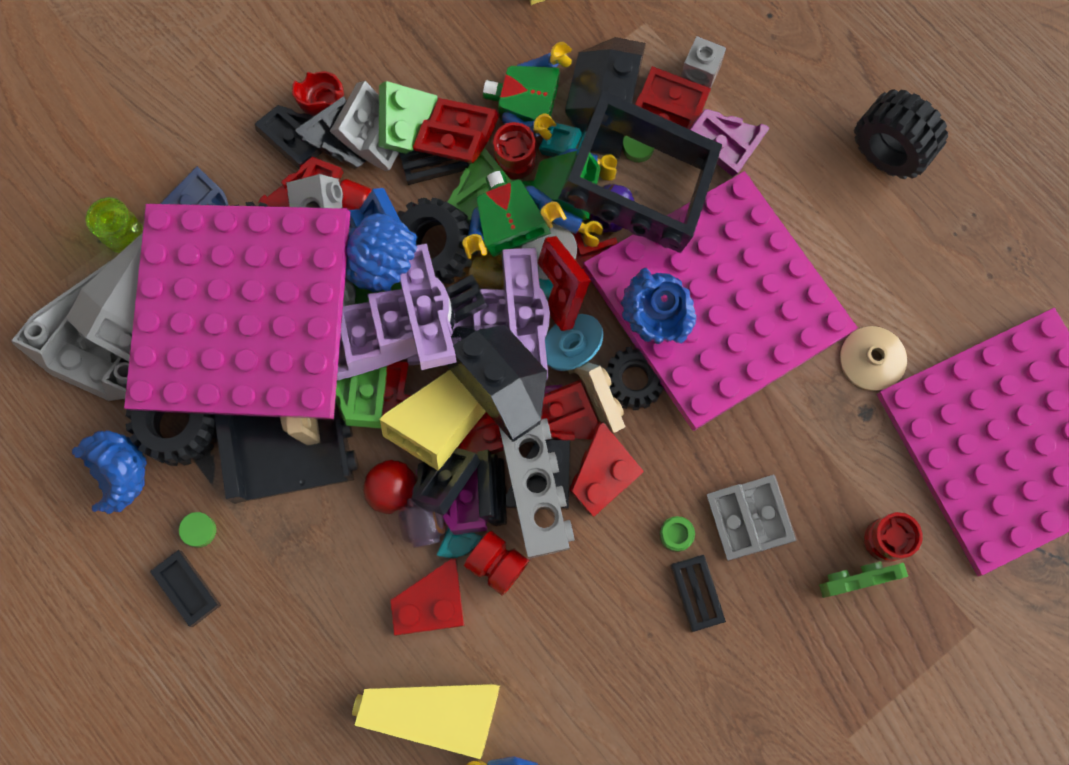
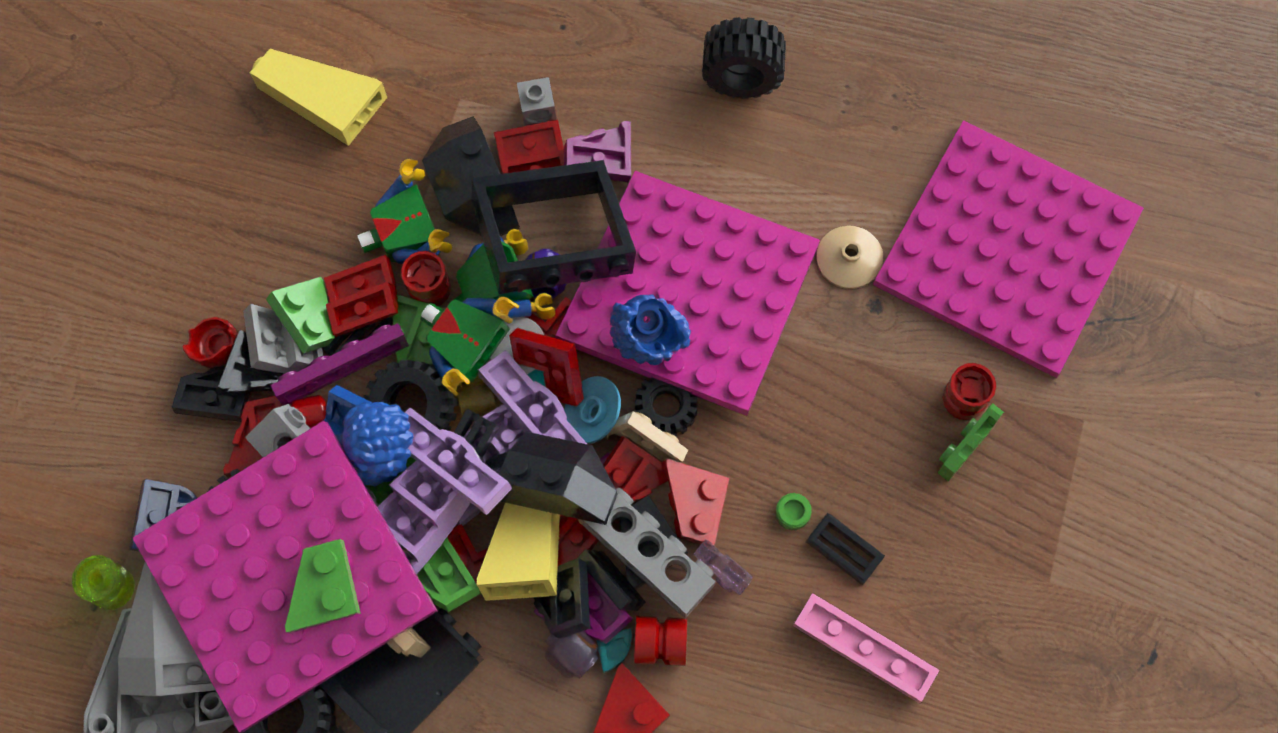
camera: 35 degrees left, 5 degrees down
red hair [363,459,416,514] -> none
teal tile [539,123,582,157] -> none
bright green tile [623,136,654,163] -> none
light grey slope [707,474,797,561] -> none
none -> magenta plate [271,323,409,406]
none -> bright green wing [285,539,361,633]
none -> plate [694,539,753,595]
none -> bright pink plate [793,593,939,703]

